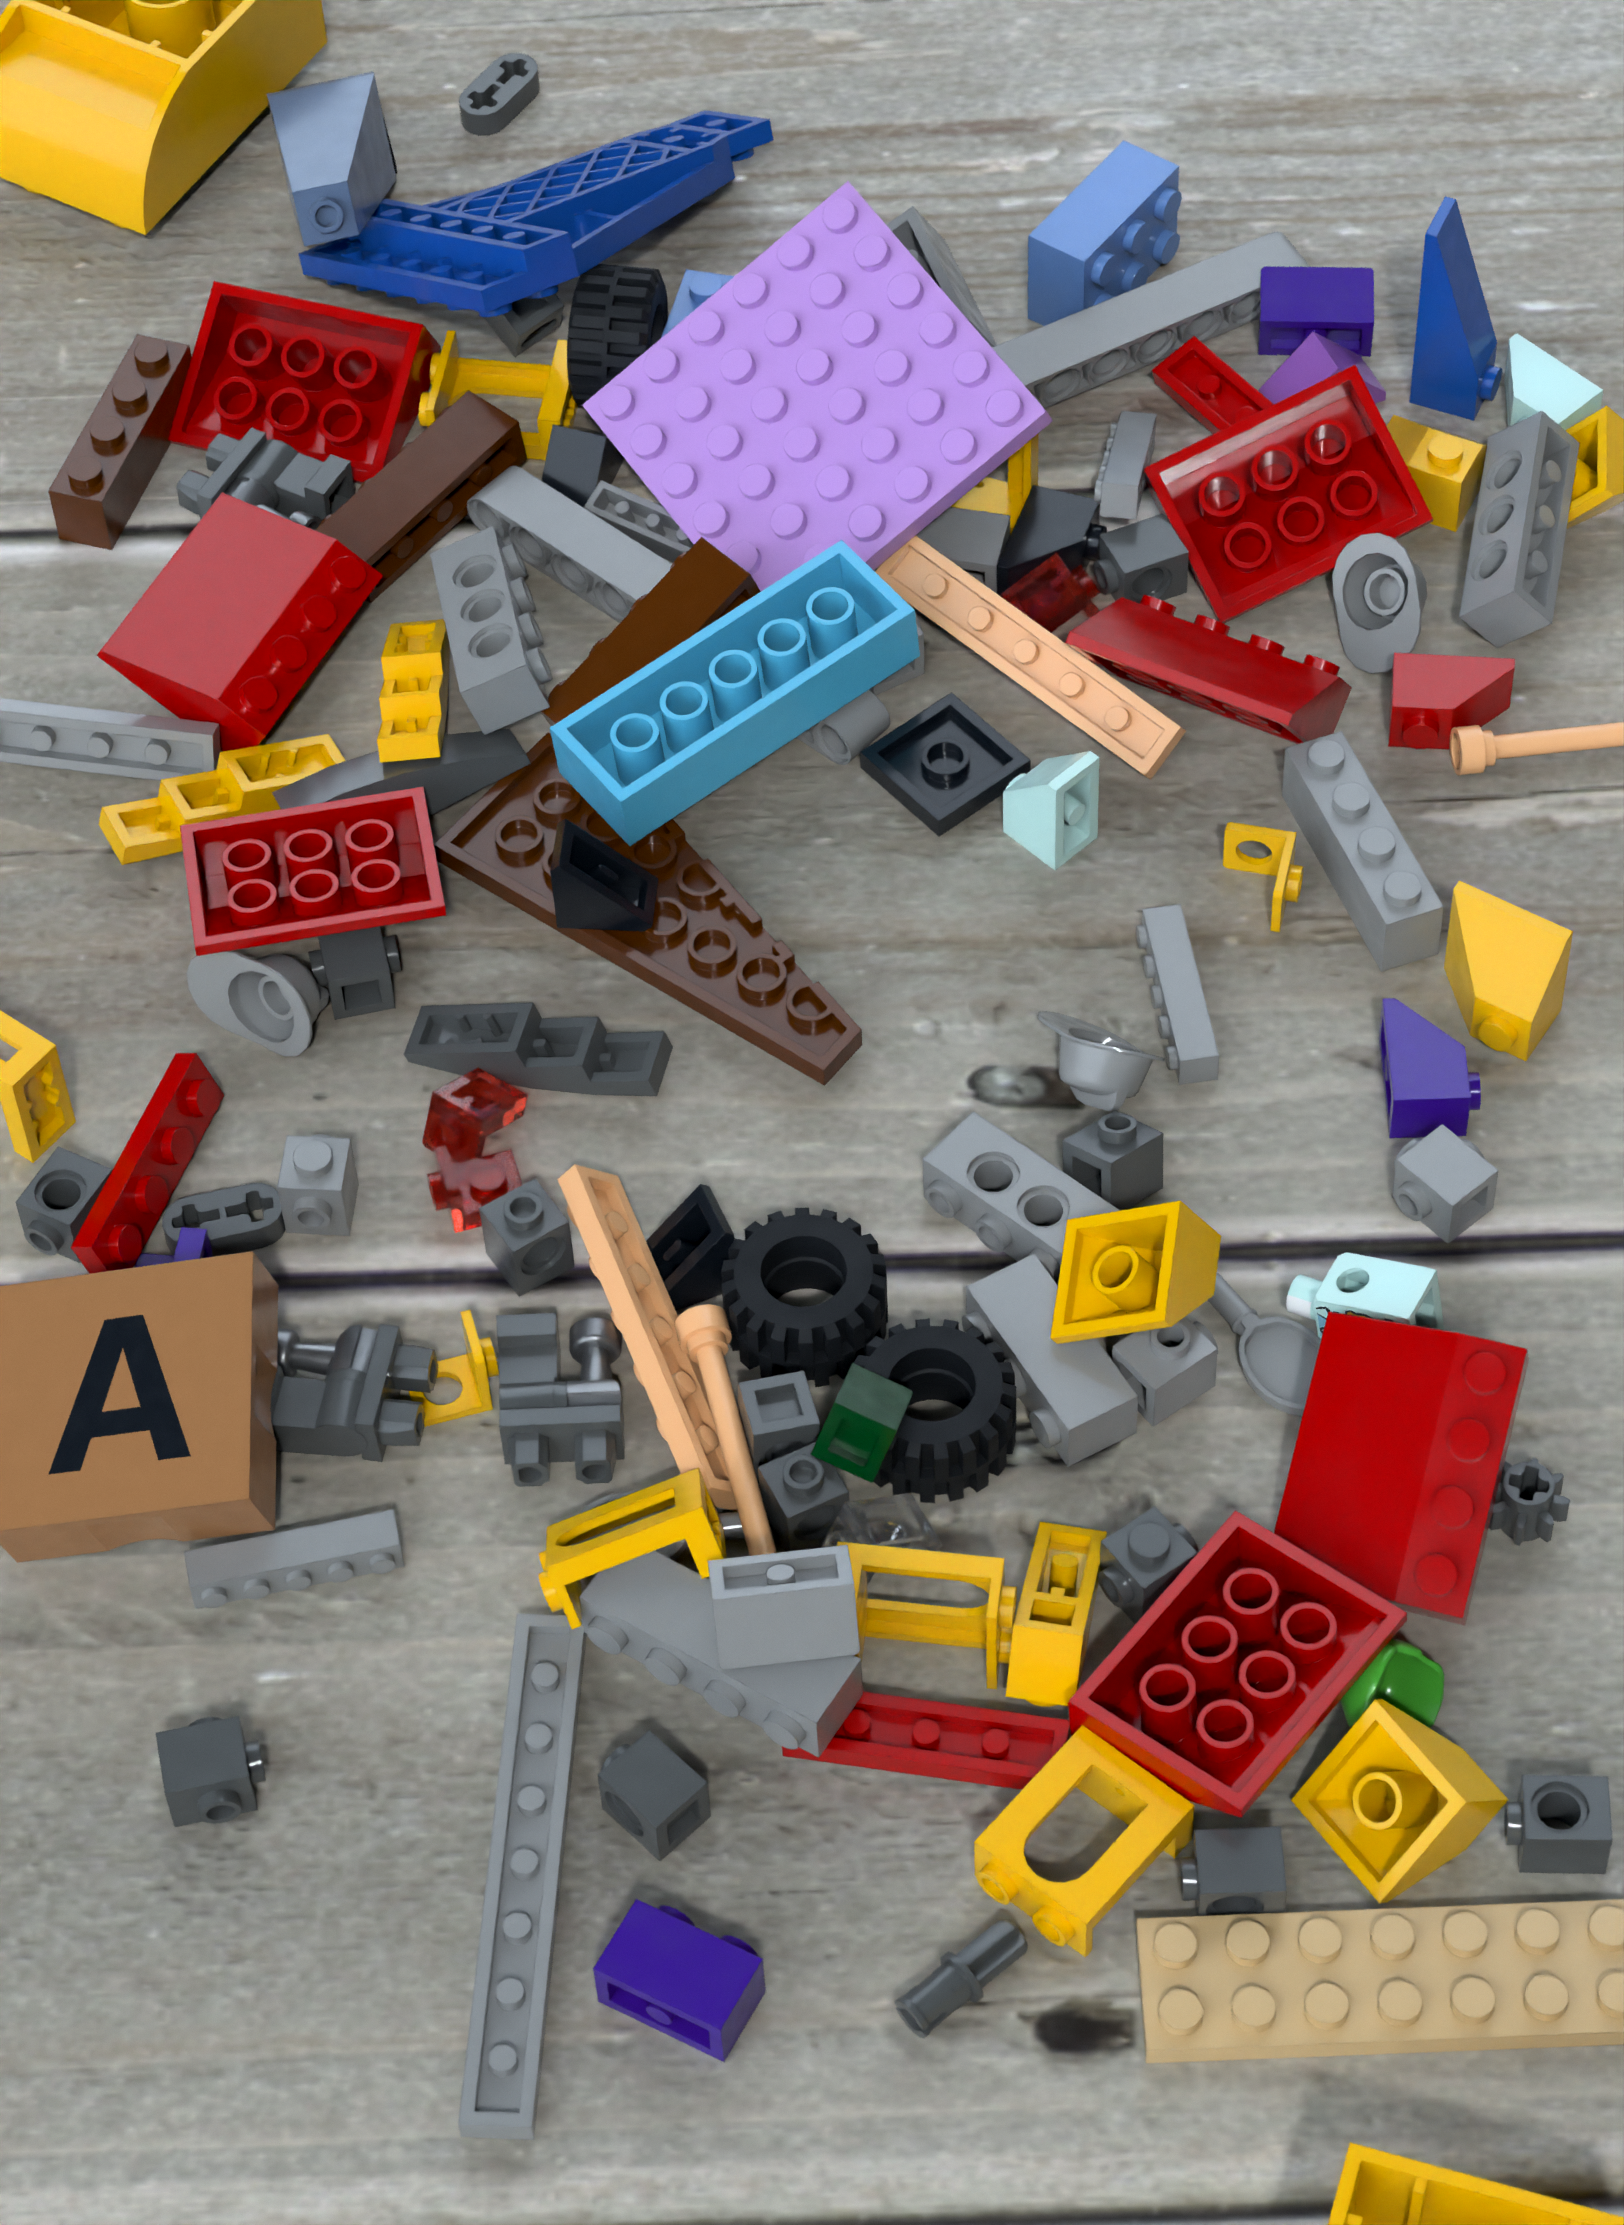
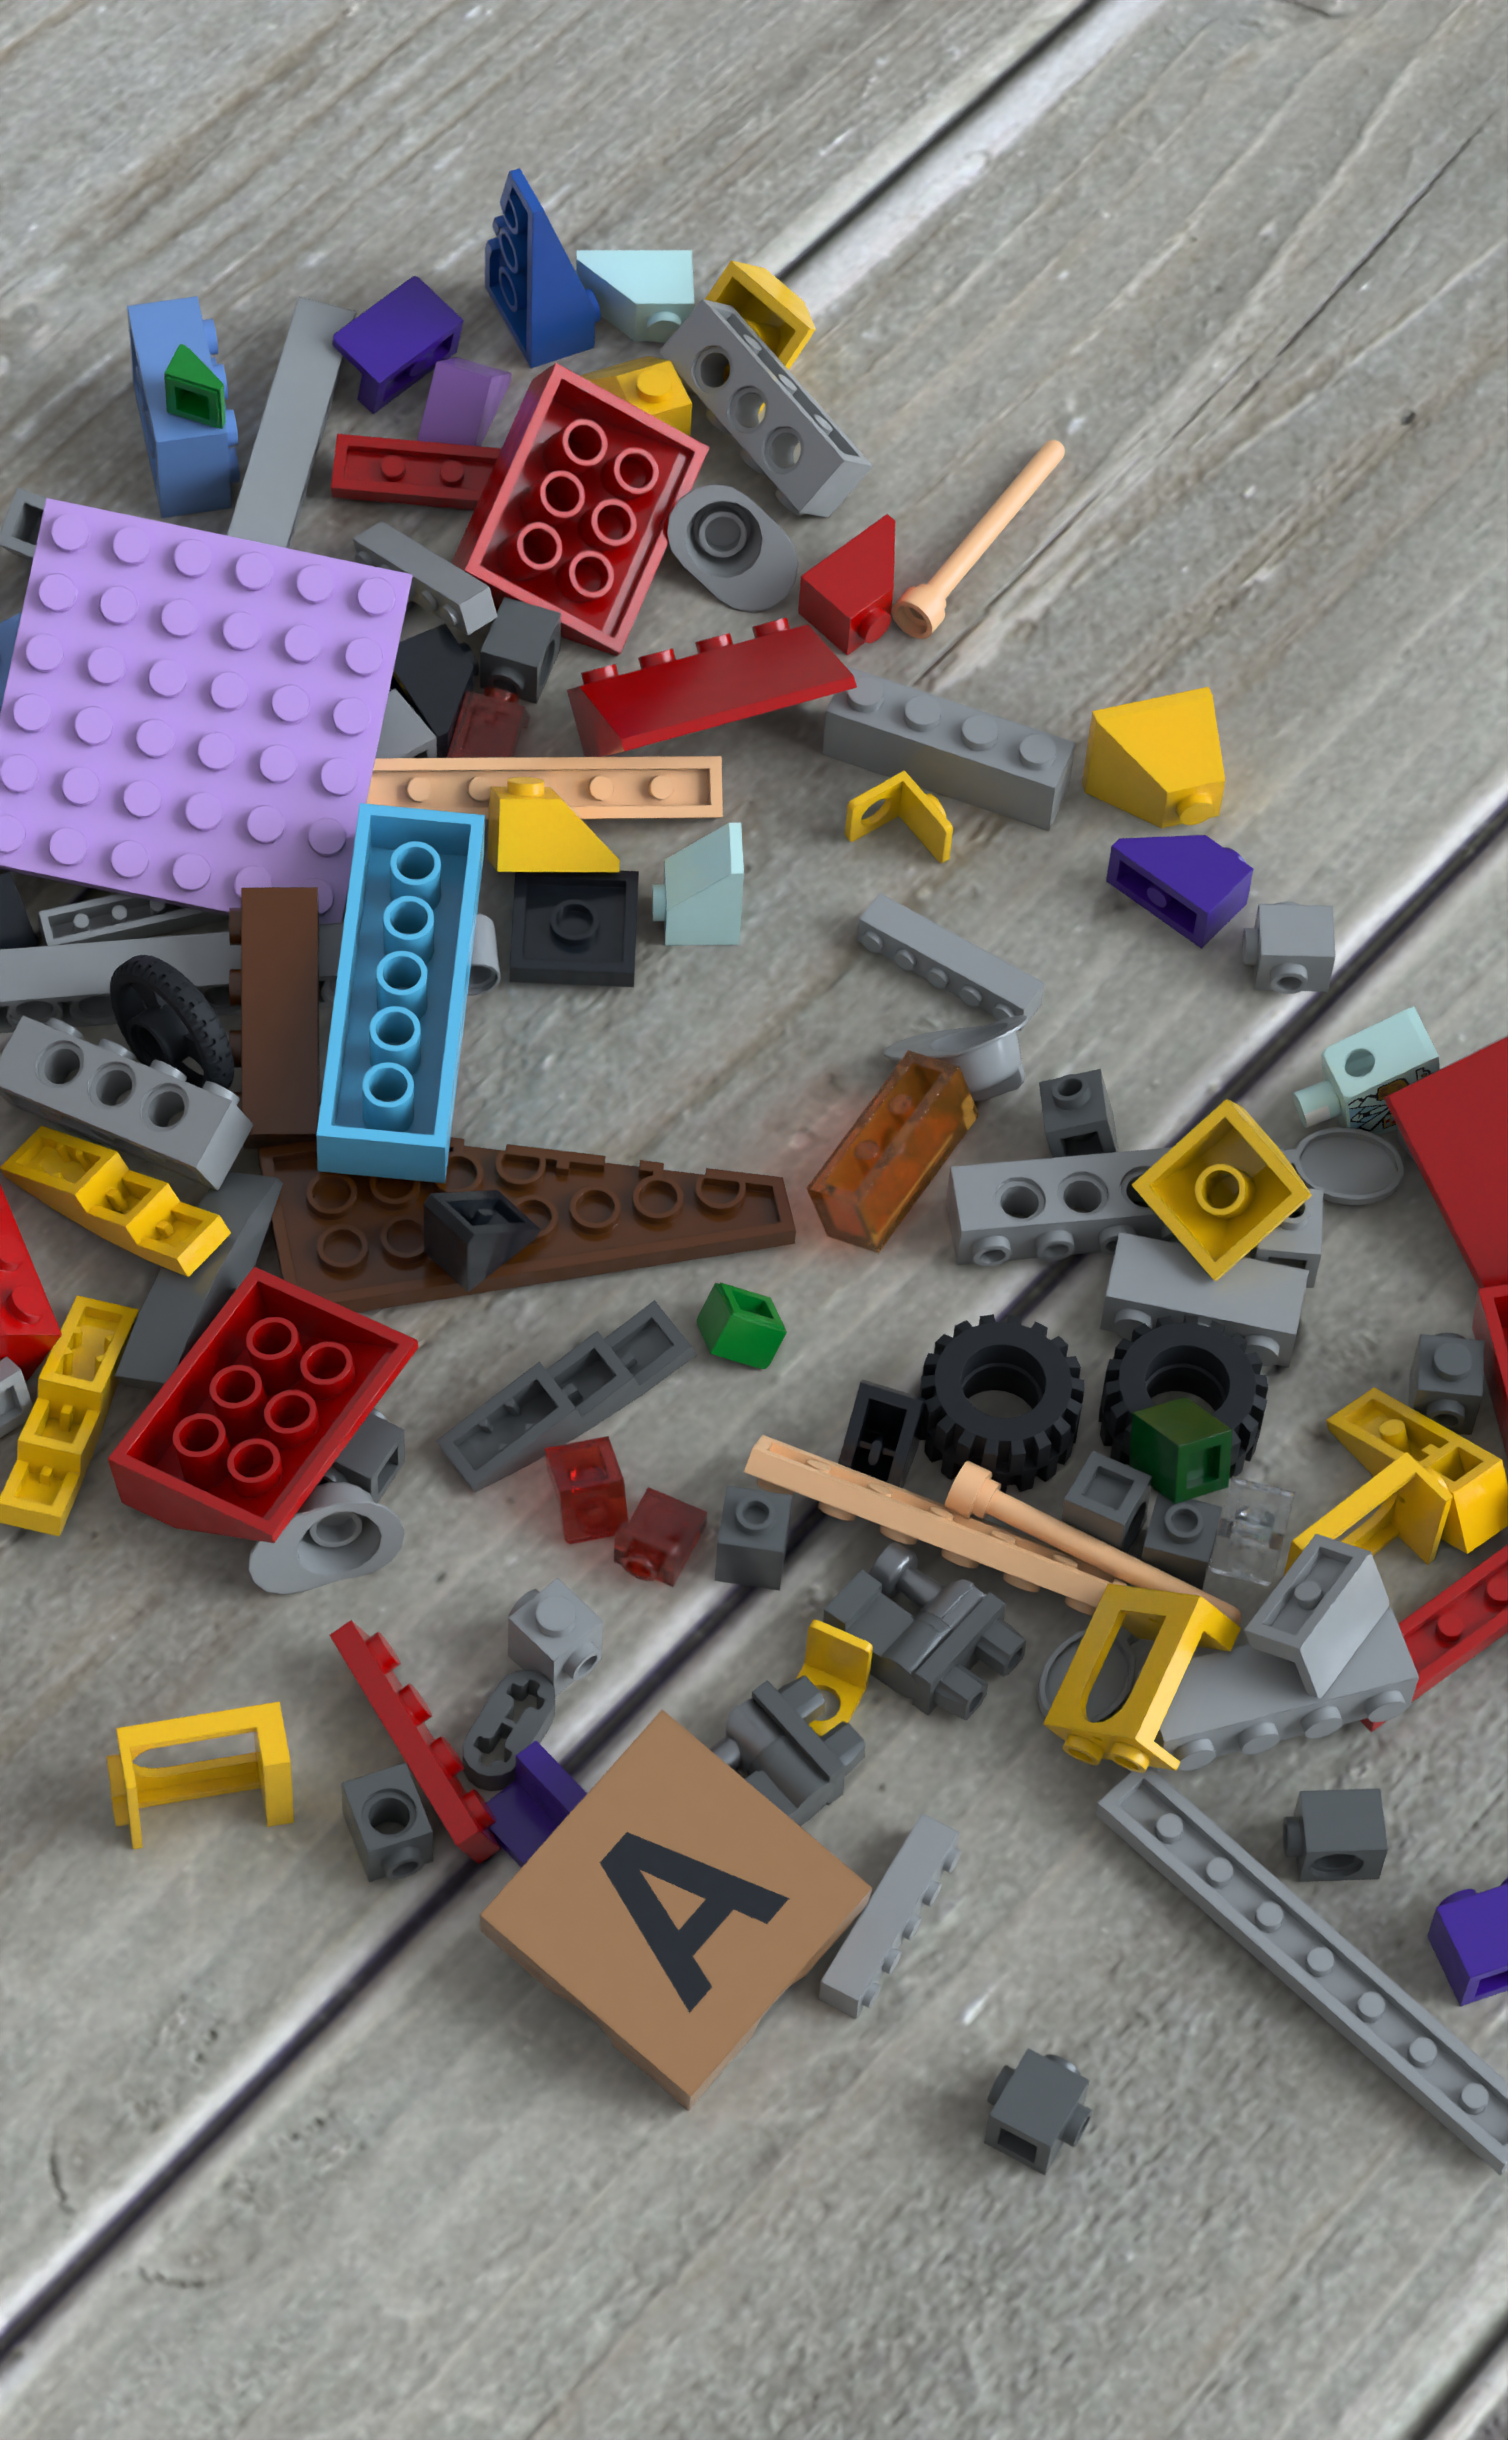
camera: 55 degrees left, 5 degrees up
none -> black wheel [110,955,234,1090]
none -> green slope [164,344,226,429]
none -> yellow slope [487,777,620,872]
none -> green slope [697,1282,787,1369]
none -> clear orange brick [807,1050,979,1254]

